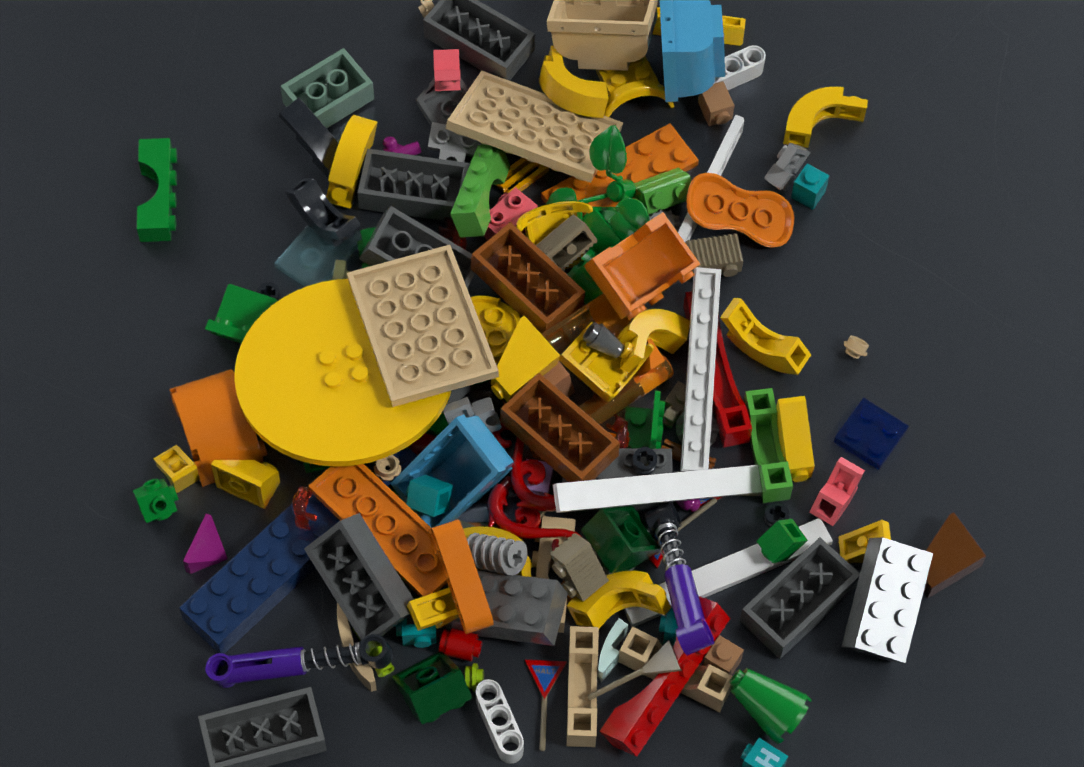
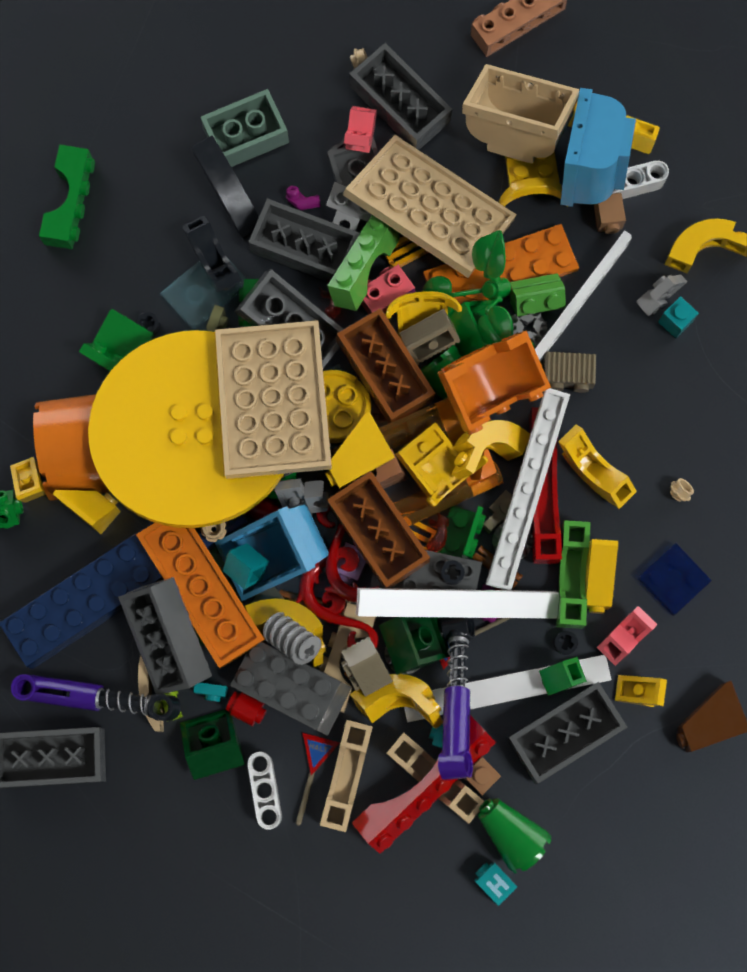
camera: 15 degrees right, 15 degrees up
magenta slope [183,513,228,574] -> none
clear red arm [293,486,317,530] -> none
yellow arch [326,115,378,209] -> none
yellow slope [407,588,459,631] -> none
orange beam [428,519,494,634] -> none
lime plate [465,663,484,692] -> none
yellow arch [539,46,609,118] -> none
dark grey cone [583,322,625,358] -> none
dark tan piece [588,640,682,700] -> none
light aqua slope [597,618,628,683] -> none
orange plate [687,173,794,247] -> none
brick [841,537,933,663] -> none

